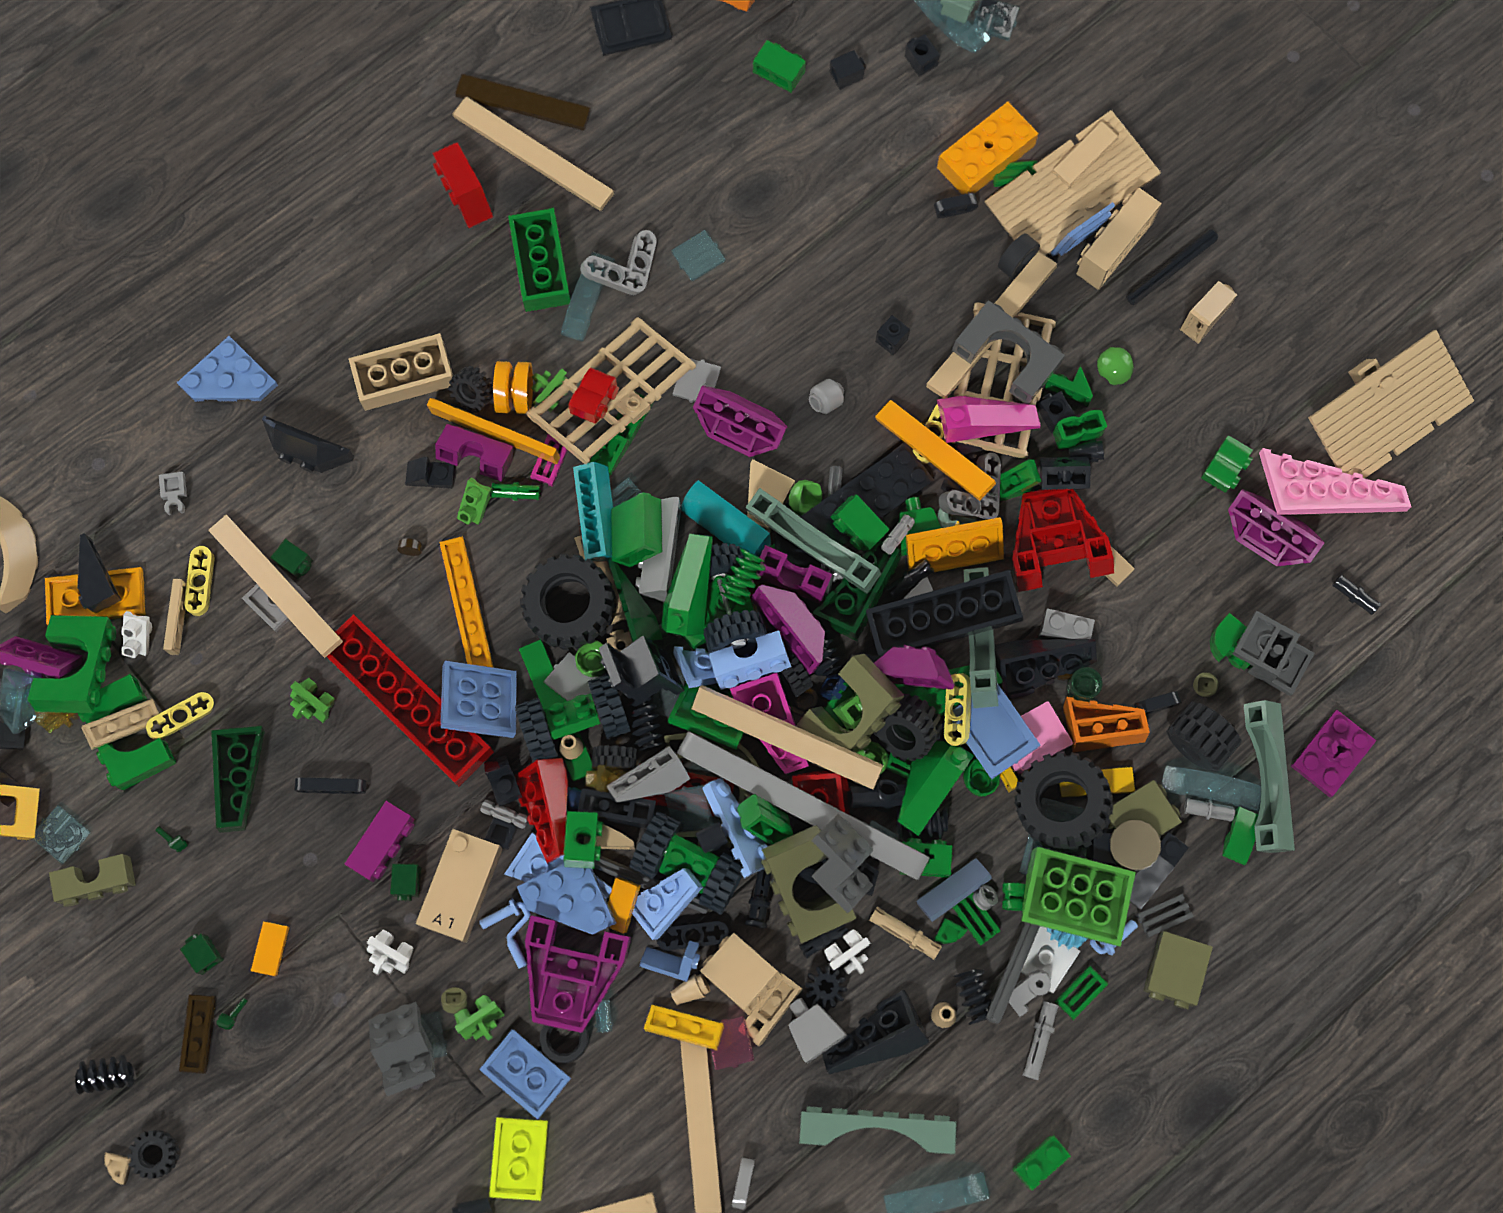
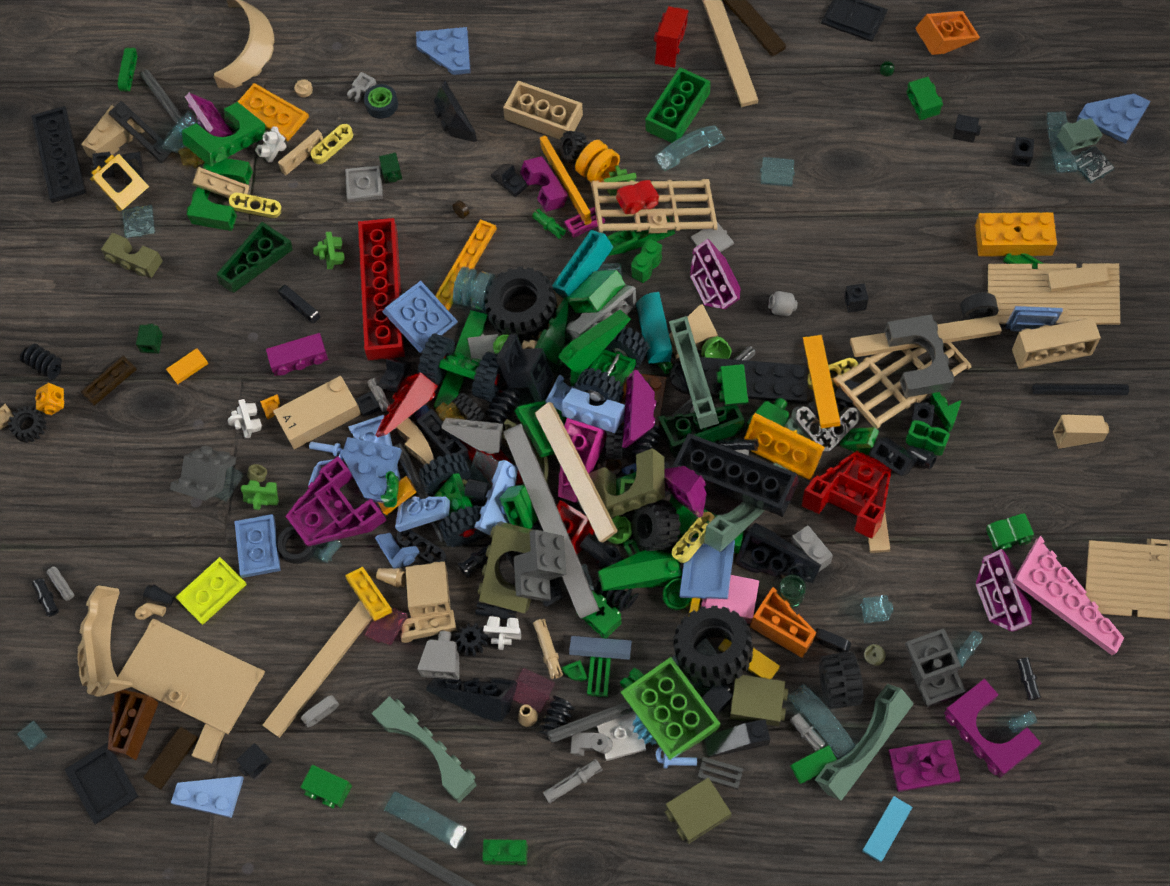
camera: 45 degrees right, 10 degrees down
black slope [78,533,121,614] -> none
dark green hand [155,826,188,852] -> none
tan tile [208,514,343,658] -> none
dark green hand [216,998,248,1030] -> none
dark green brick [390,864,421,901] -> none
bright green hips [457,478,492,525] -> none
tan cone [559,735,583,759] -> none
green brick [563,811,603,869] -> none
light grey beam [580,230,656,295] -> none
green piece [720,549,766,605] -> none
magenta arch [757,545,832,604] -> none
light grey axle [881,515,915,554] -> none
black beam [934,193,979,218] -> none
dark pink wedge [937,396,1041,443] -> none
light grey bush [973,885,998,911] -> none
green tile [1054,966,1108,1020] -> none
bright green hair [1097,347,1134,385] -> none
dark tan tile [1110,820,1161,871] -> none
green brick [1210,613,1251,670] -> none
none -> light orange brick [35,383,64,415]
none -> light orange tile [260,394,280,419]
none -> tan tile [295,80,313,98]
none -> wheel [364,84,398,119]
none -> green piece [381,471,399,508]
none -> clear light blue wheel [453,266,495,311]
none -> clear pink piece [513,668,555,713]
none -> green brick [631,239,662,283]
none -> clear light blue brick [861,595,893,623]
none -> medium azure tile [862,796,912,863]
none -> dark green hinge [880,61,894,77]
none -> magenta arch [944,679,1042,778]
none -> clear light blue axle [956,631,983,669]
none -> clear light blue pin [1008,711,1037,733]

